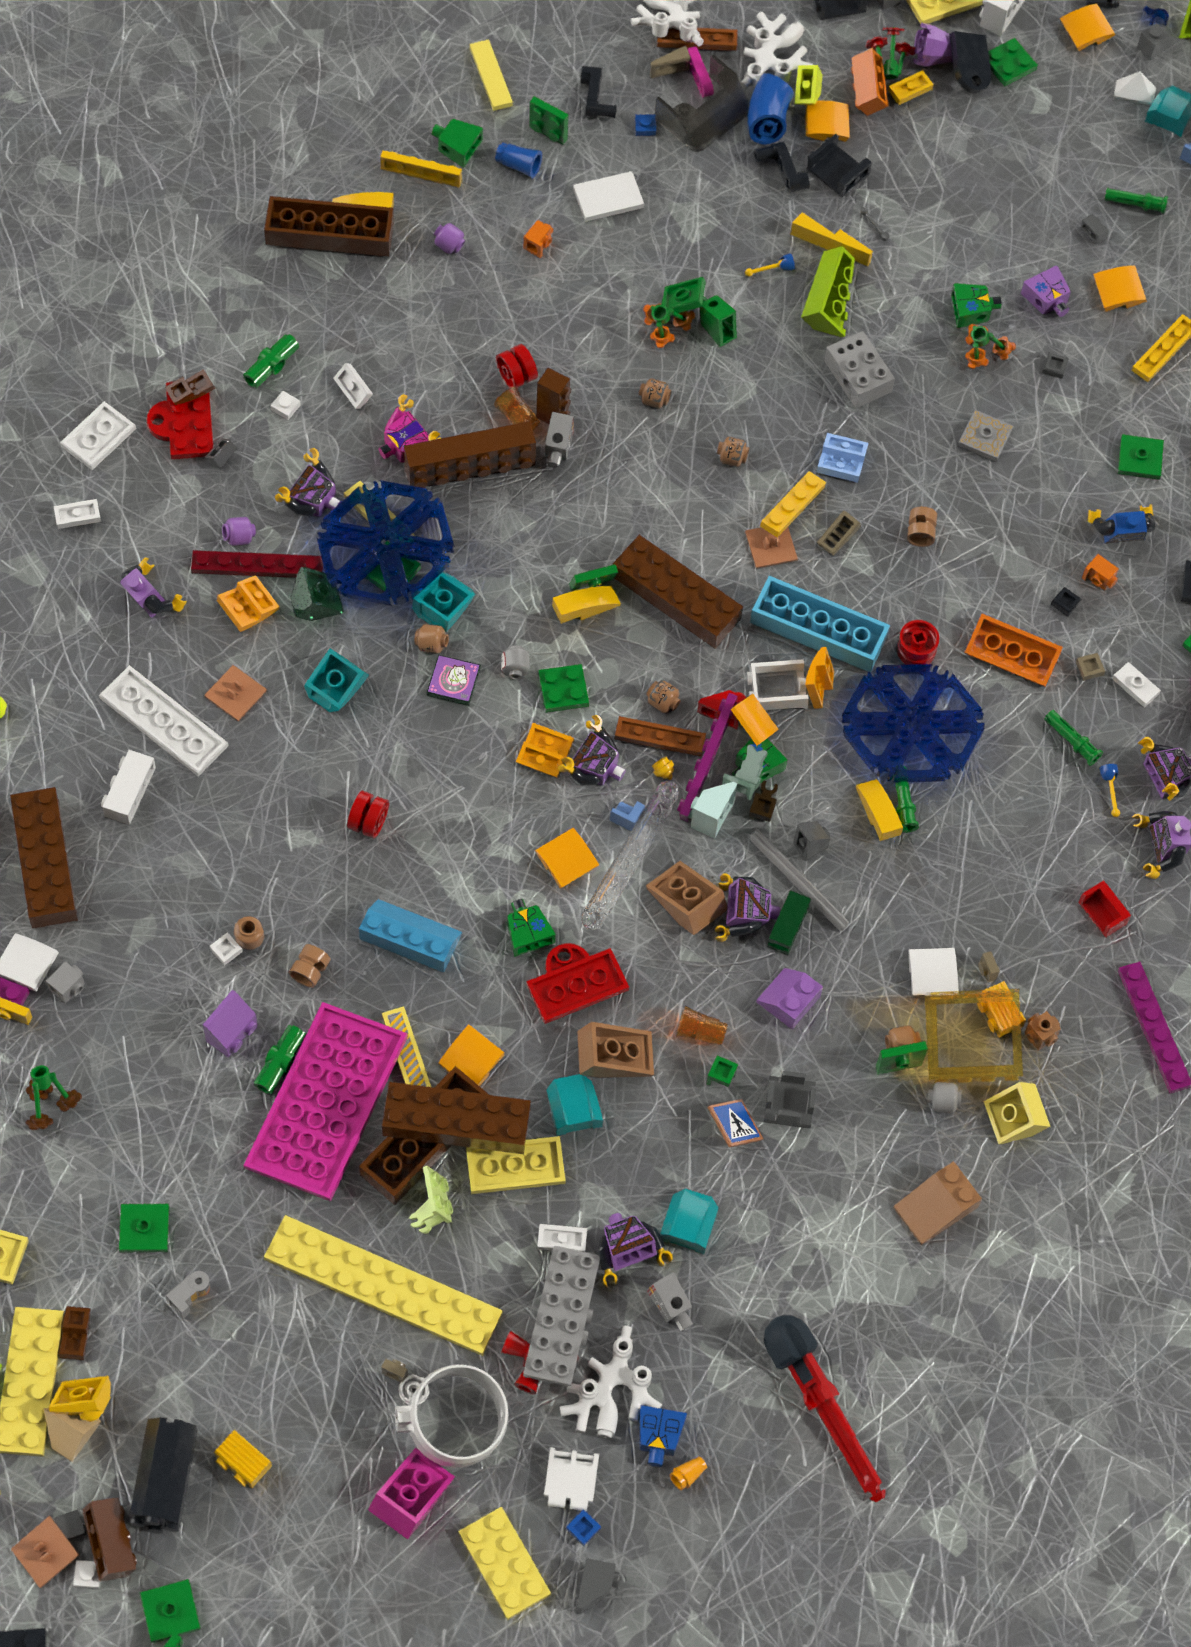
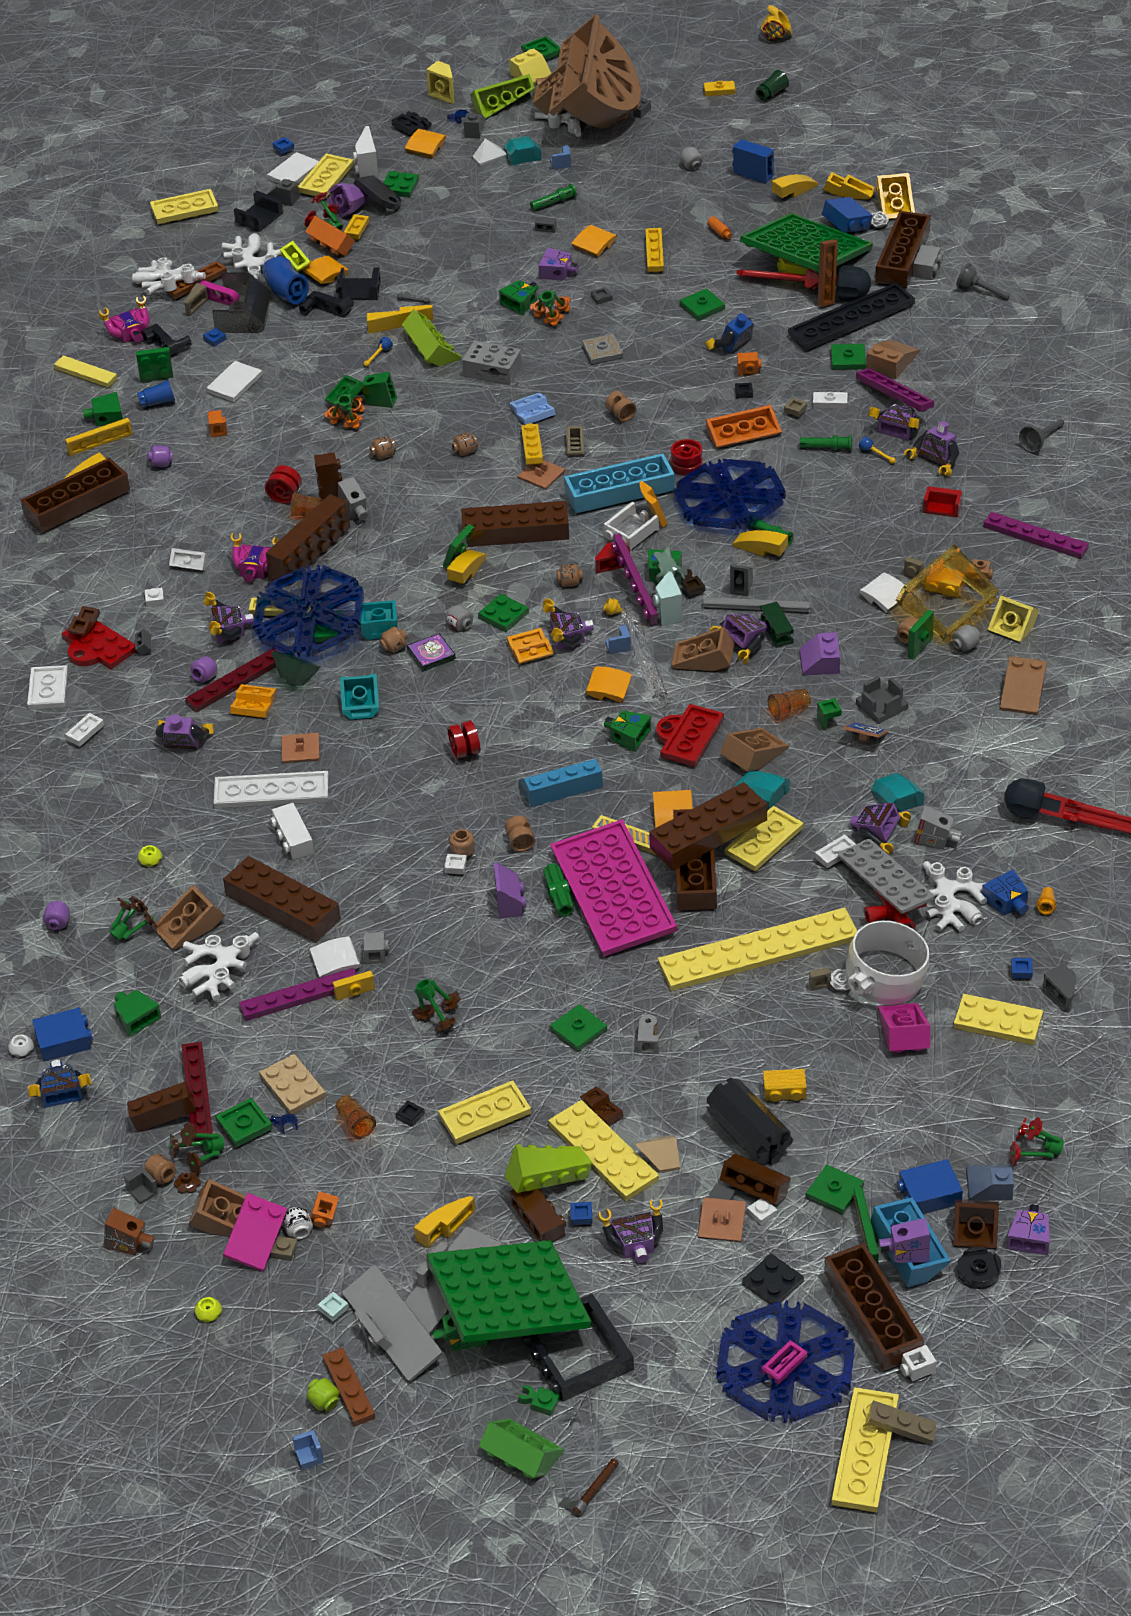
camera: 35 degrees left, 20 degrees down
yellow slope [48,1376,111,1422] -> none
green piece [243,334,299,388] -> none
yellowish green plate [409,1166,453,1234] -> none
white plate [544,1447,599,1511] -> none
dark orange plate [614,716,706,757] -> none
light orange slope [731,694,779,746] -> none
none -> dark pink torso [98,295,150,343]

